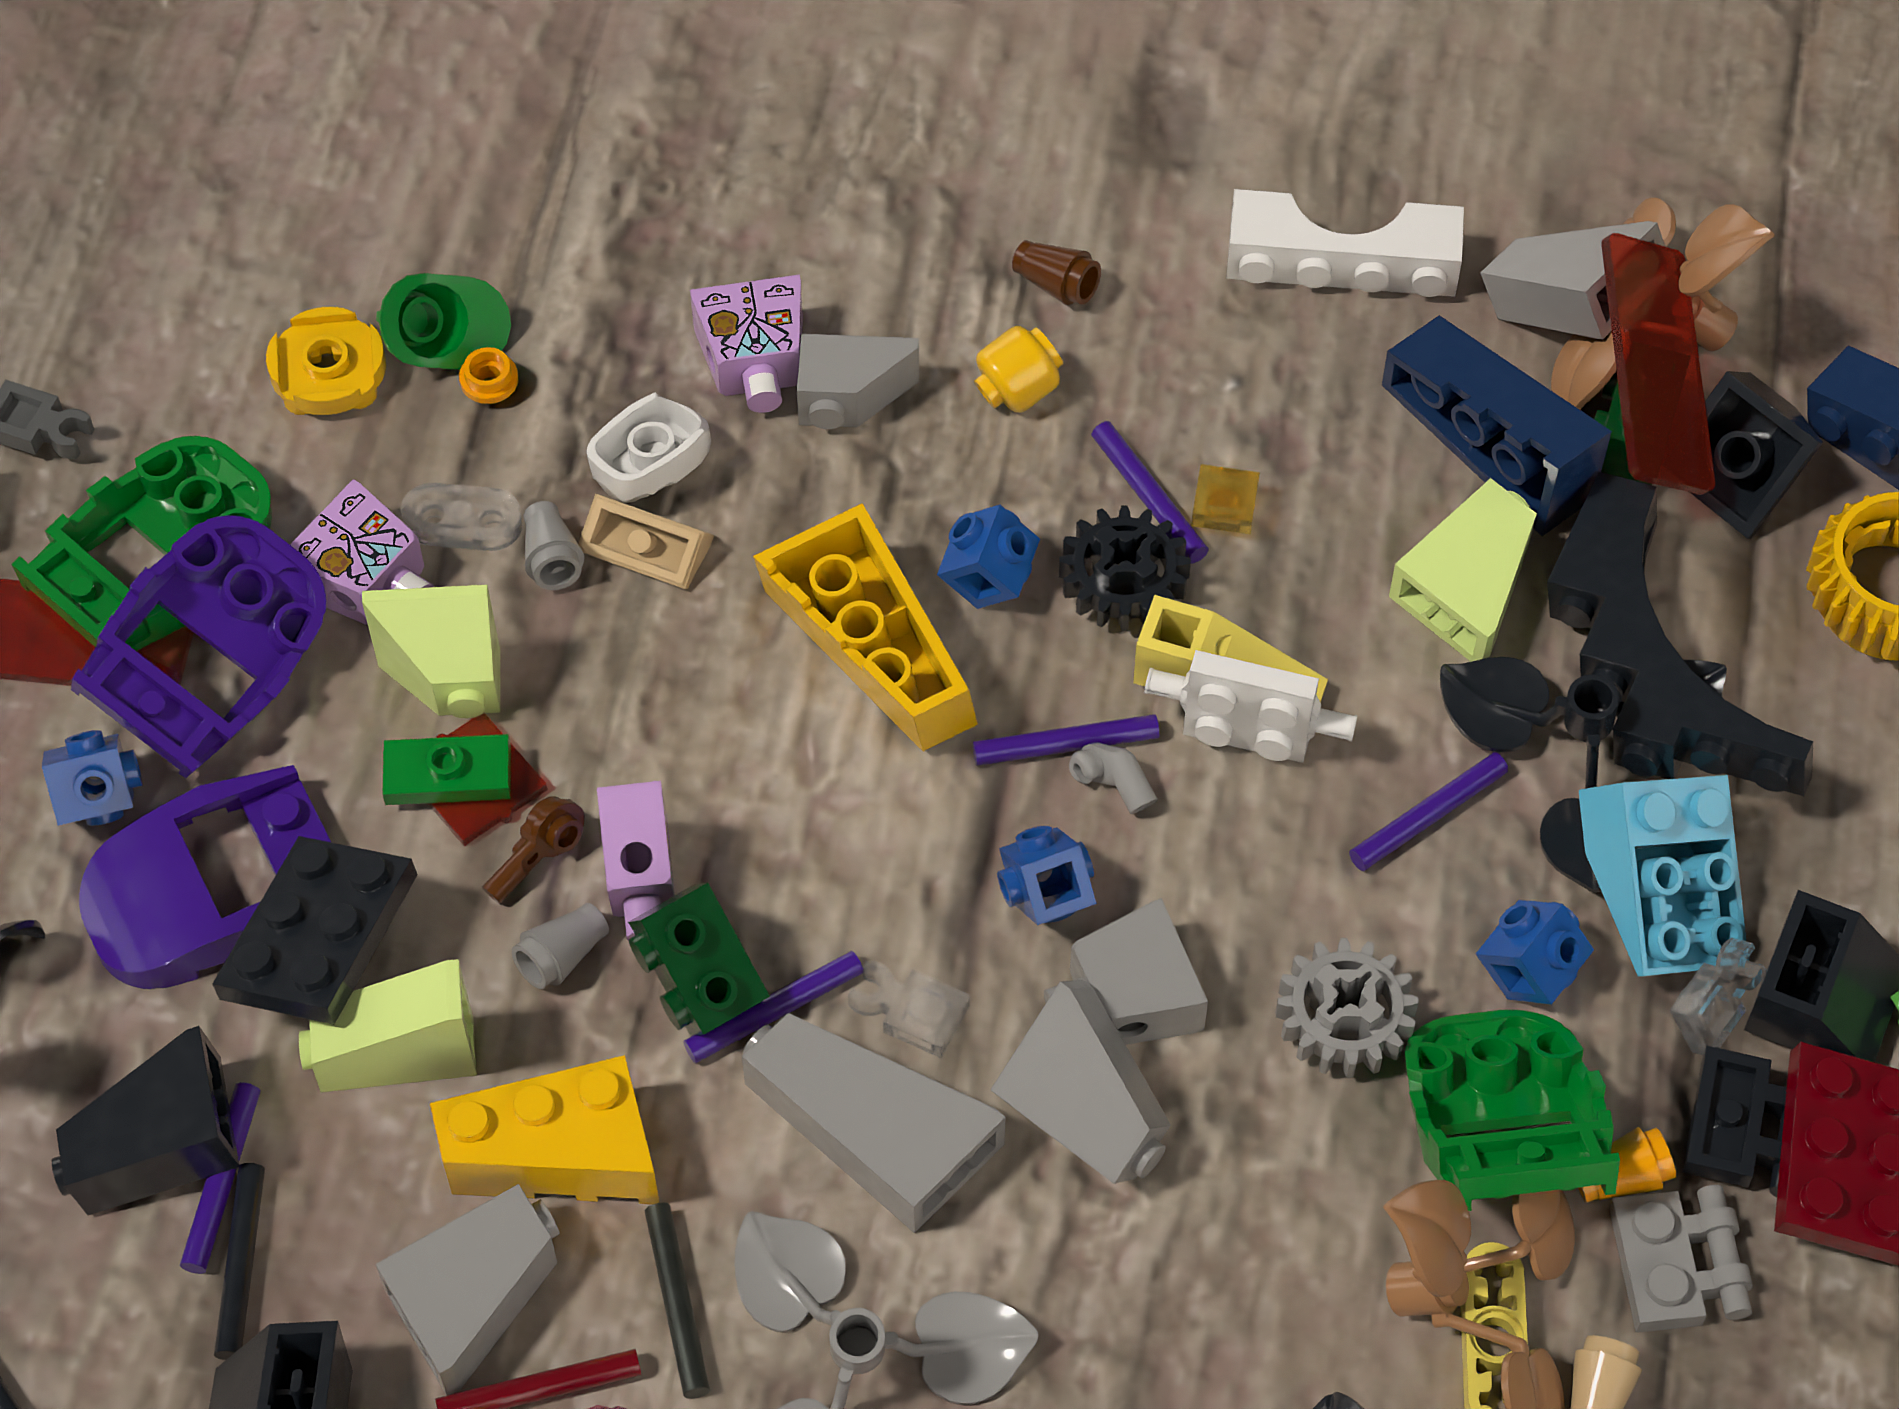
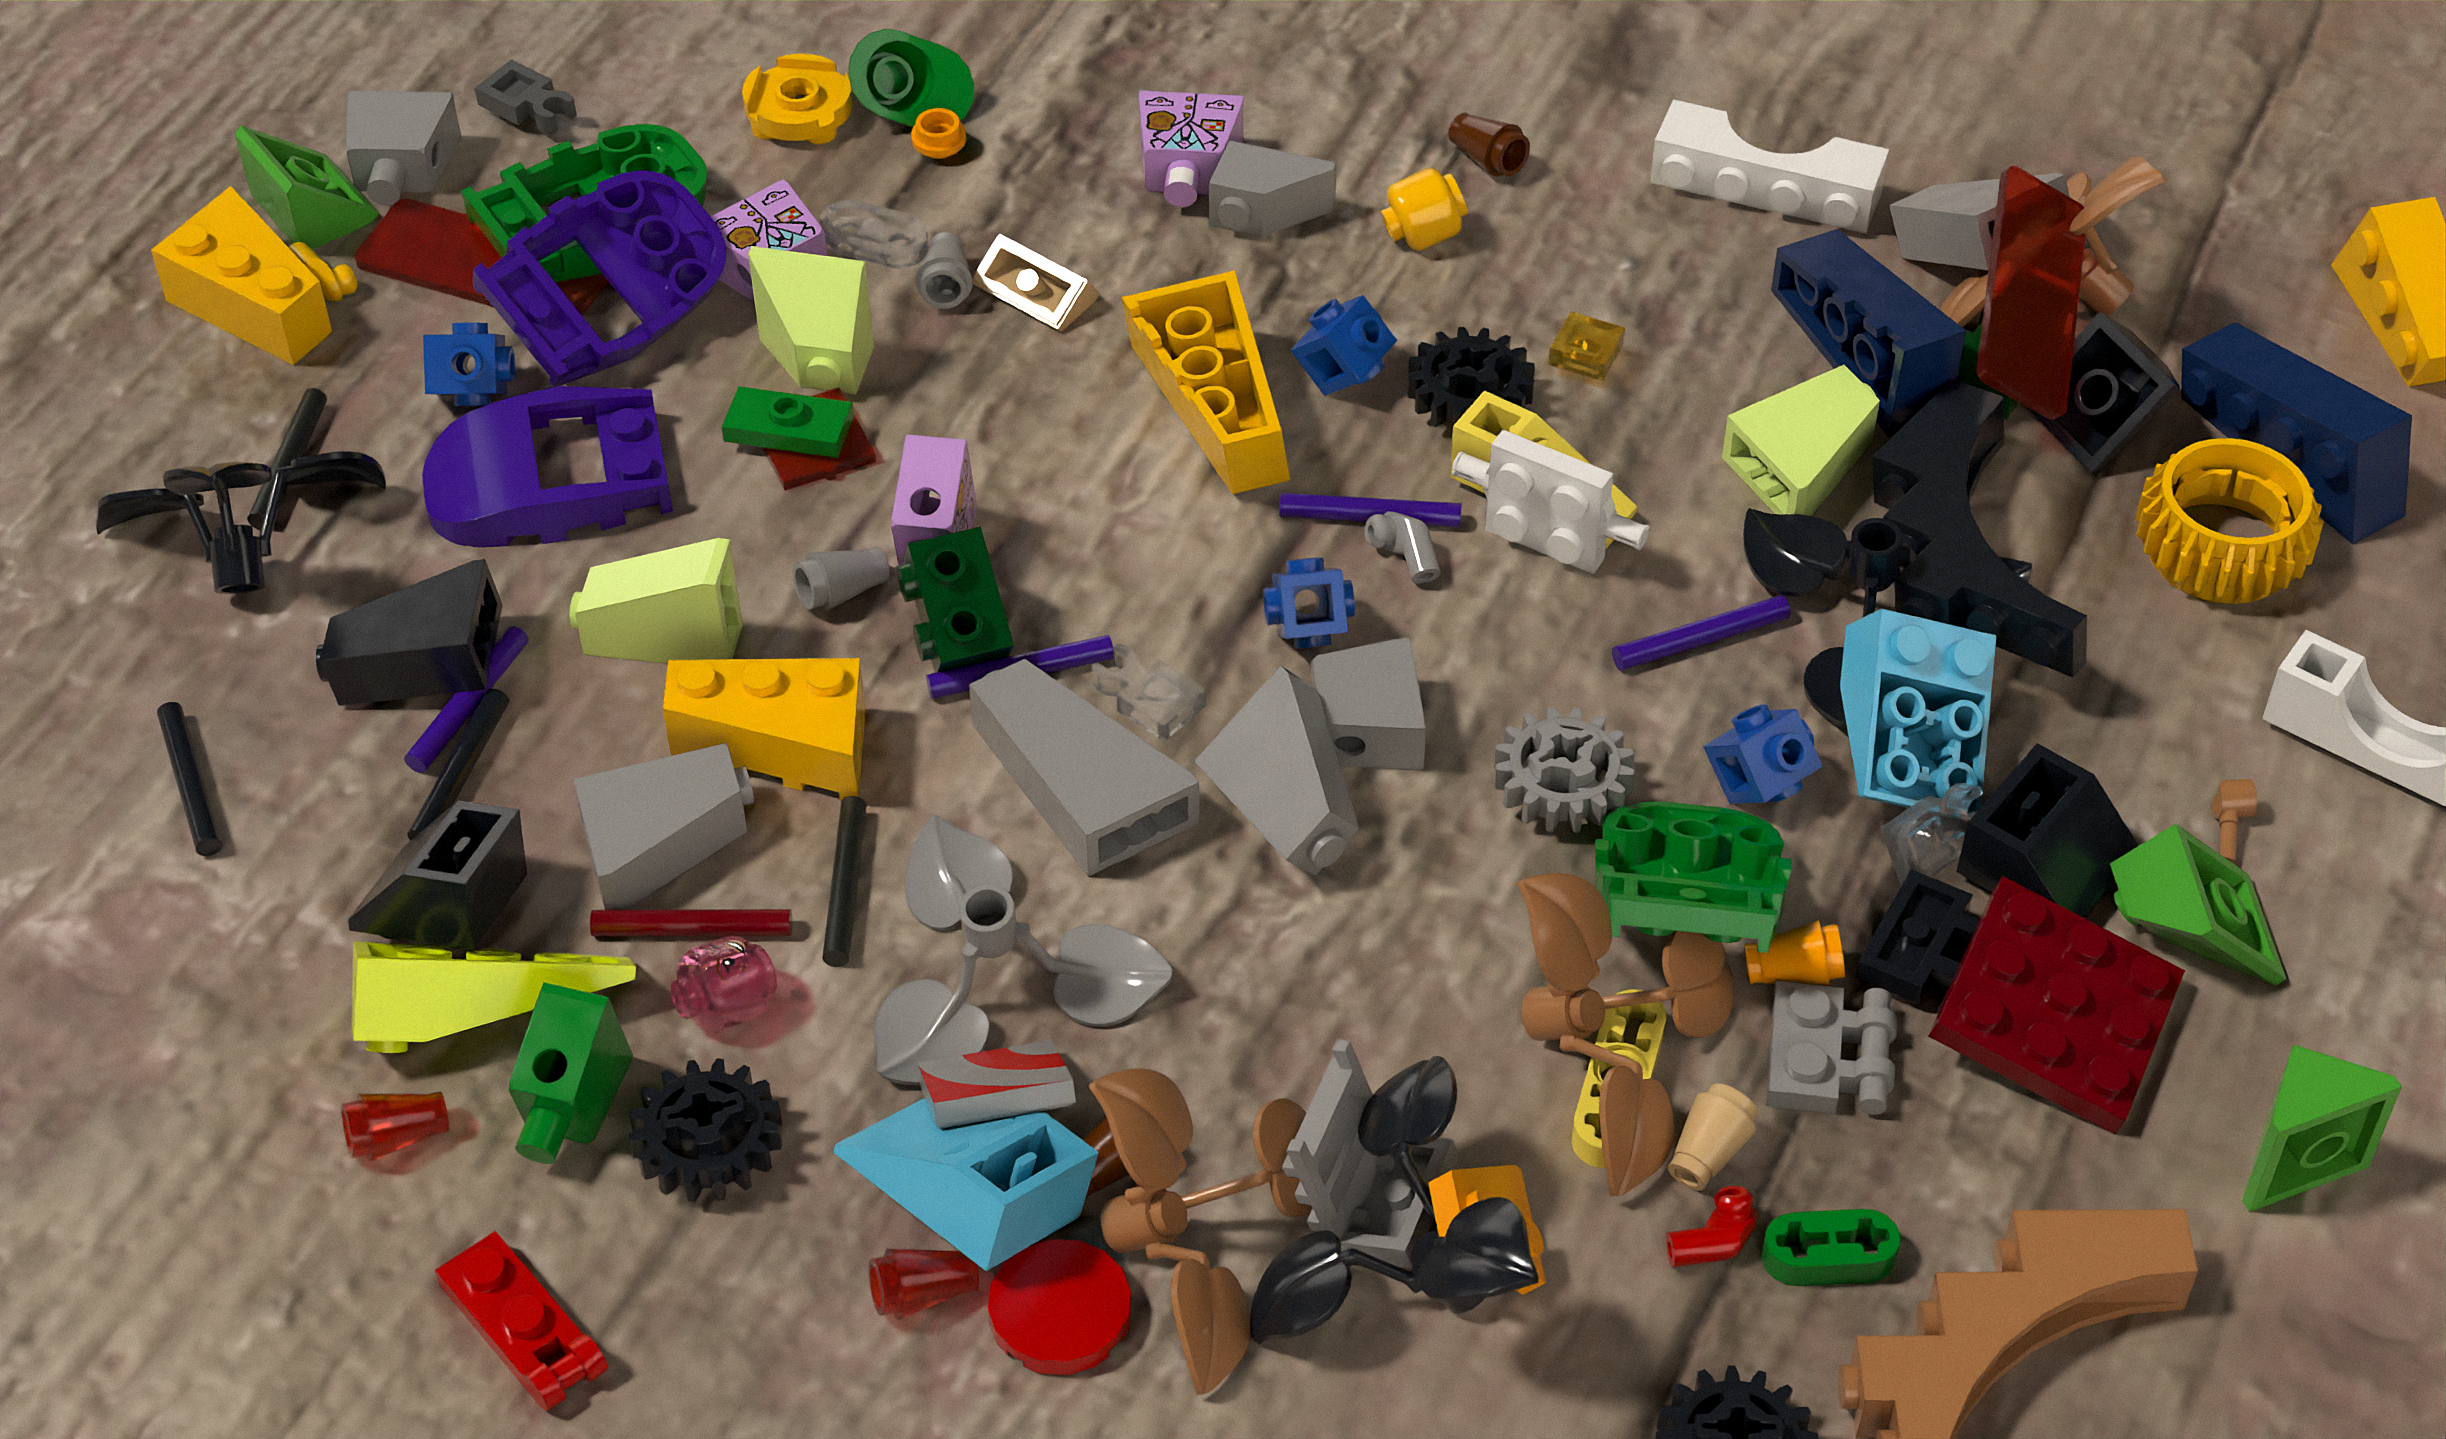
camera: 15 degrees right, 10 degrees down
black plate [212,836,418,1025] -> none
reddish brown plate [482,796,585,904] -> none
white piece [587,392,711,503] -> none
dark purple bar [1091,421,1209,564] -> none

